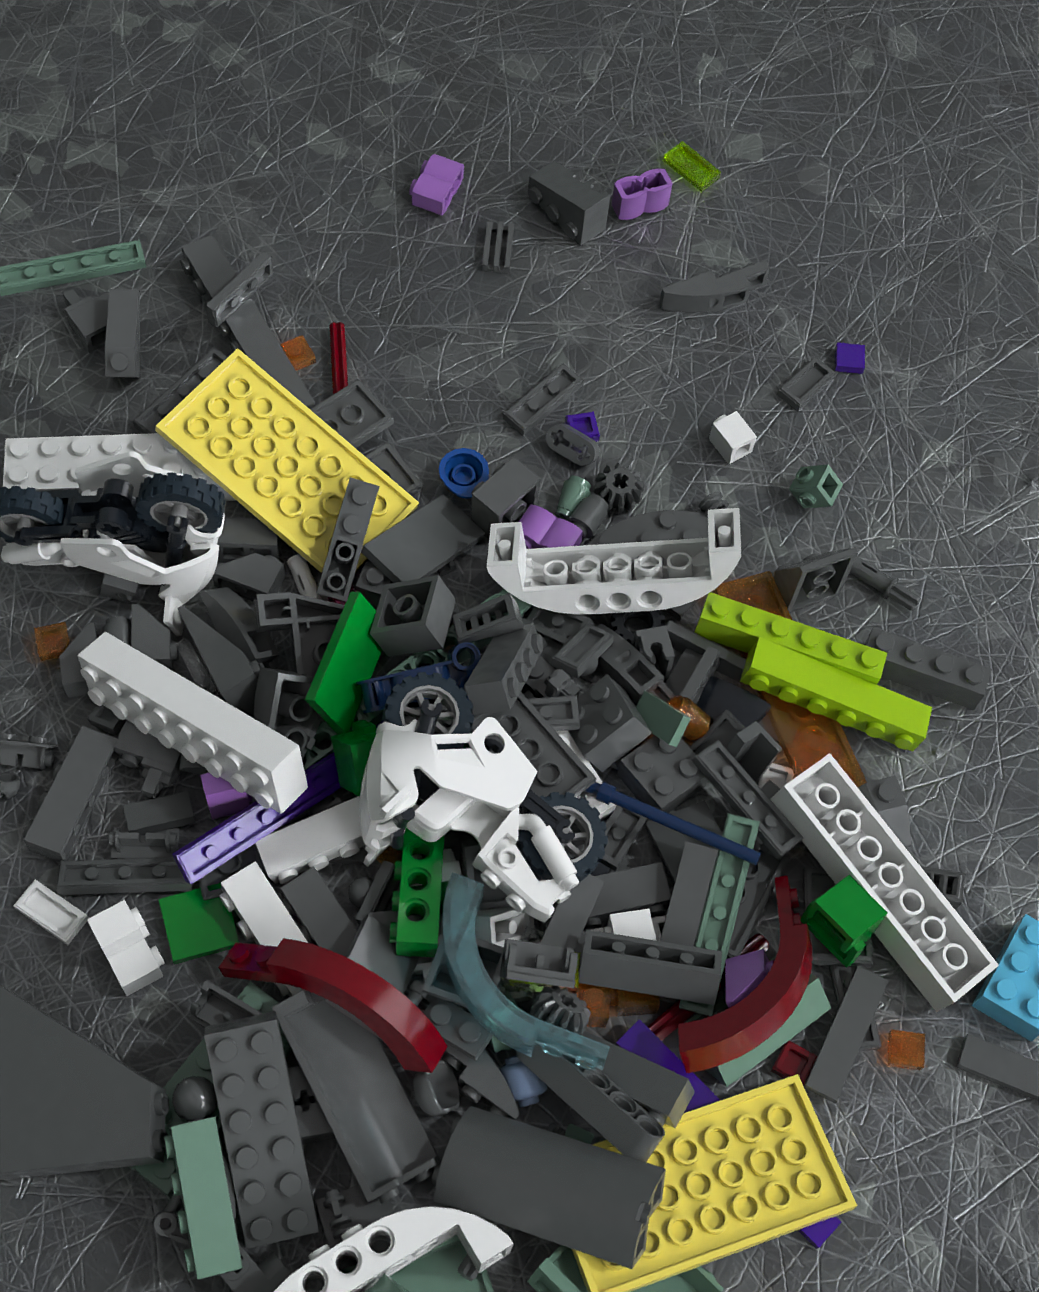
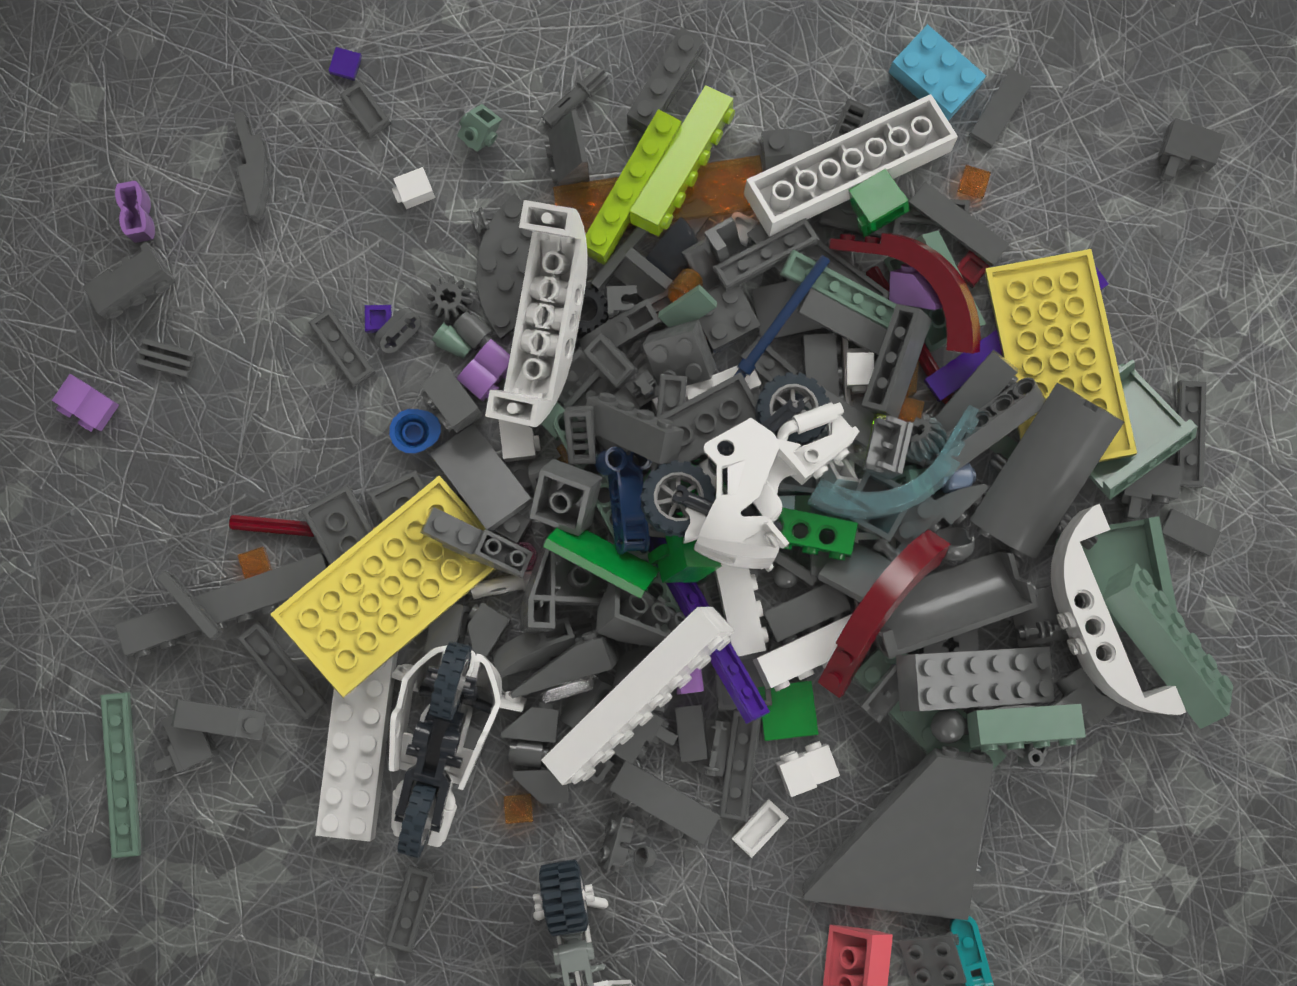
camera: 75 degrees left, 20 degrees up
clear neon green tile [663,141,721,192] -> none
none -> white slope [499,419,541,462]

